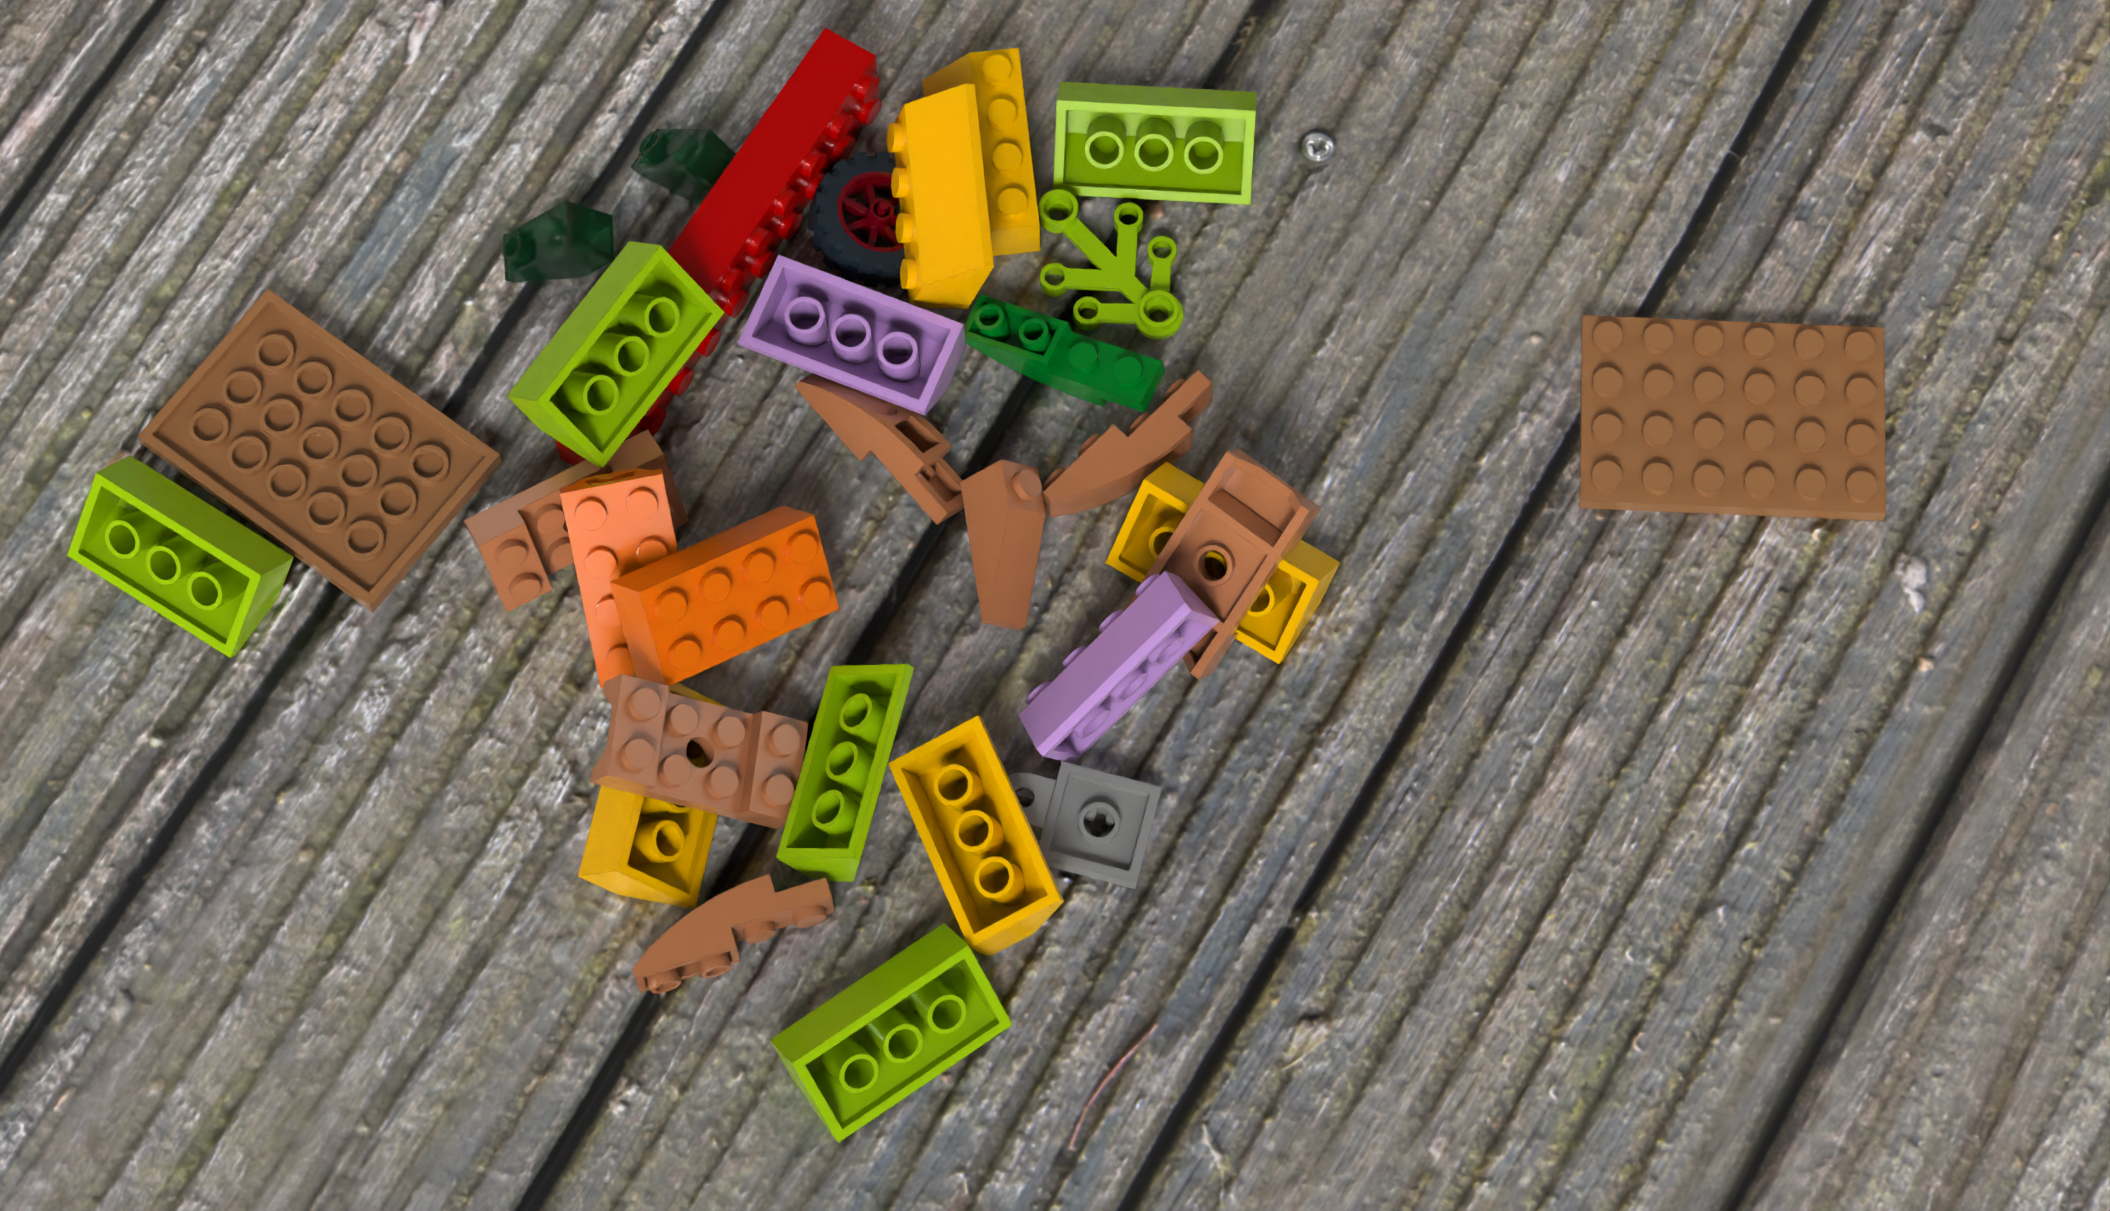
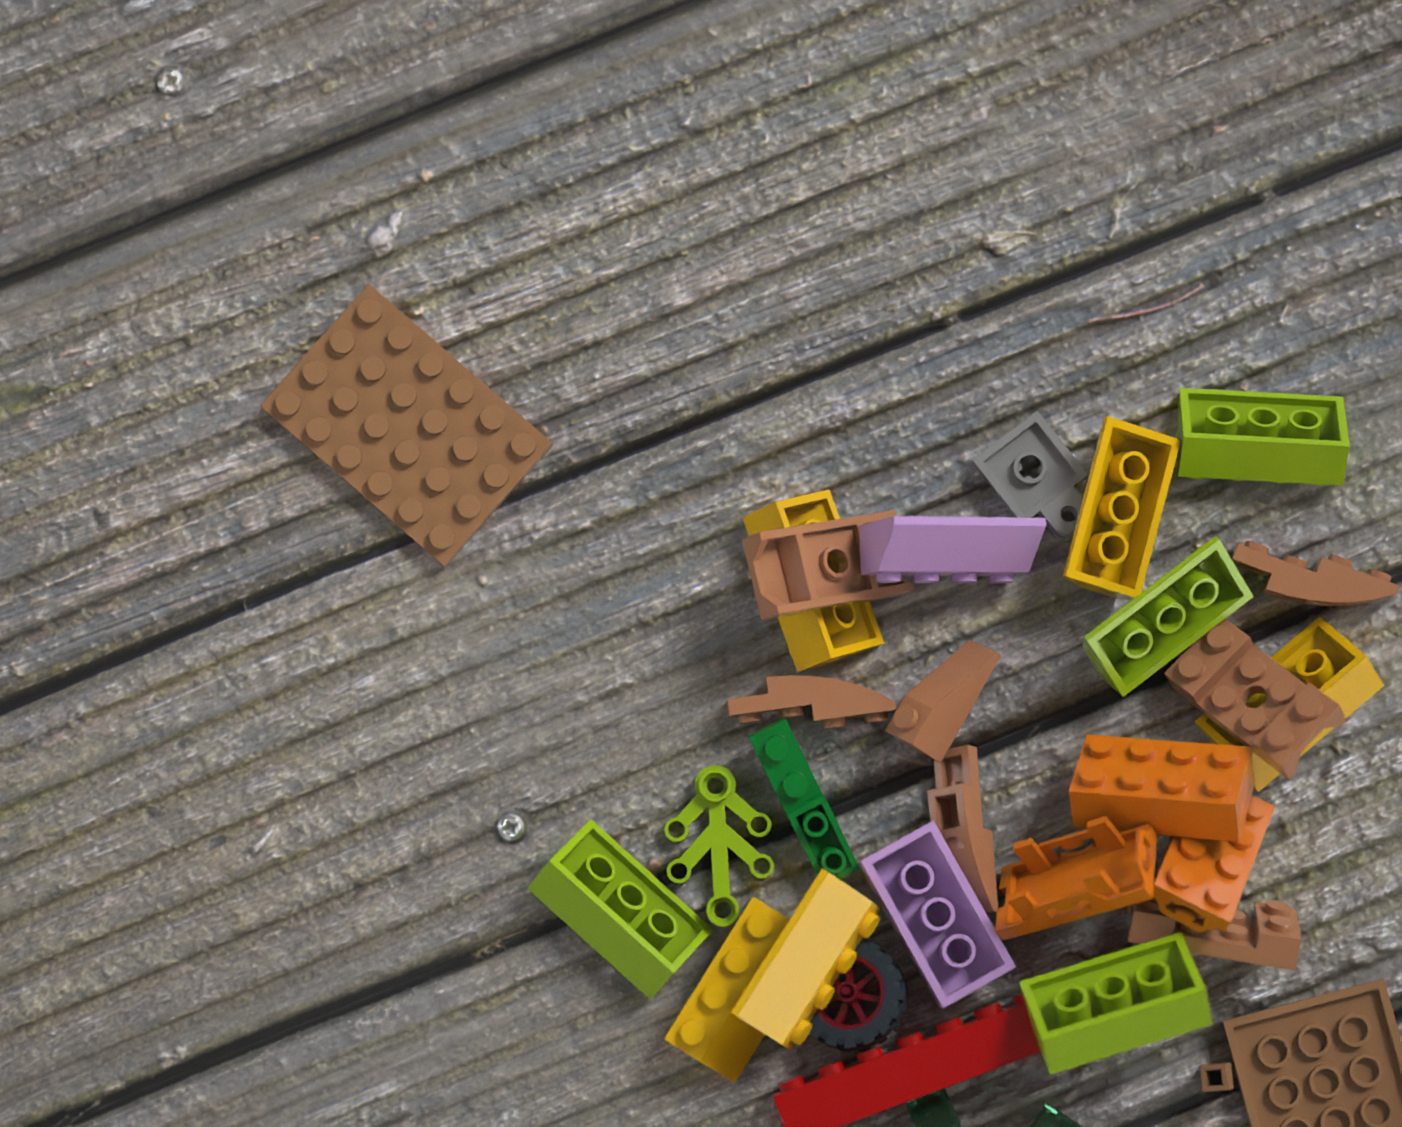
camera: 140 degrees left, 15 degrees up
none -> orange piece [995,816,1157,941]
none -> medium nougat piece [1200,1062,1234,1092]

